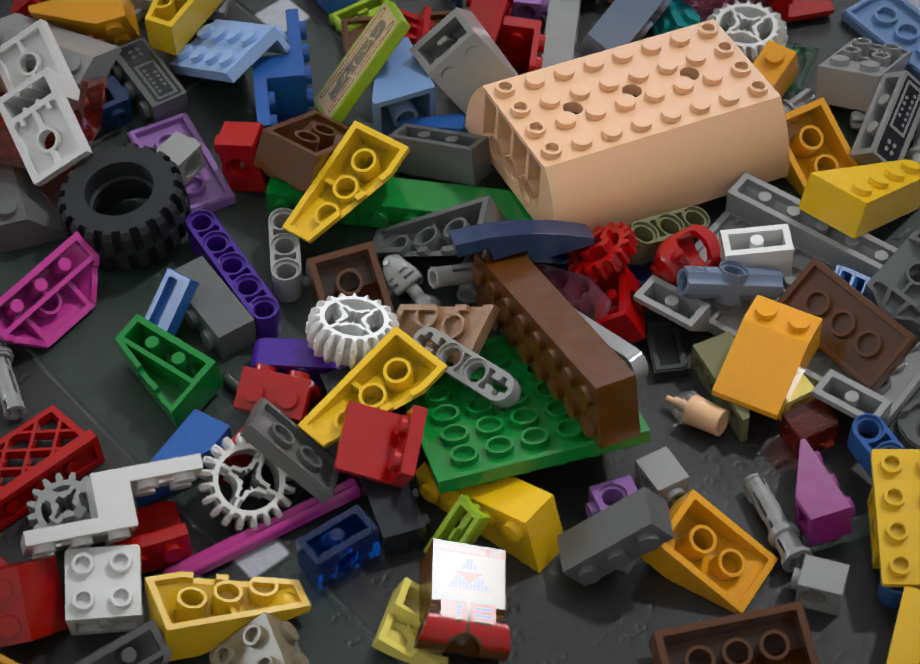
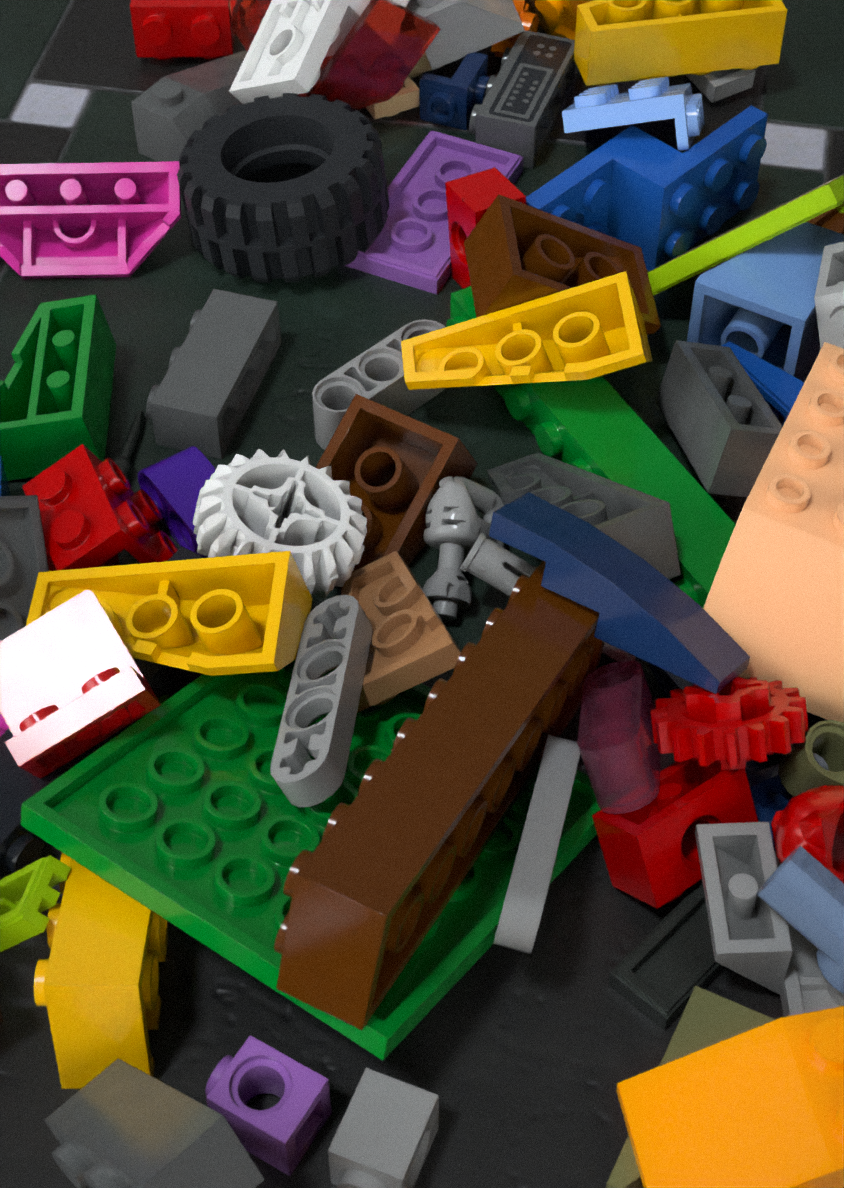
camera: 50 degrees right, 0 degrees up
blue tile [145,268,199,336] -> none
light grey brick [156,131,205,185] -> none
dark purple beam [186,209,282,339] -> none
light nougat piece [665,391,730,436] -> none

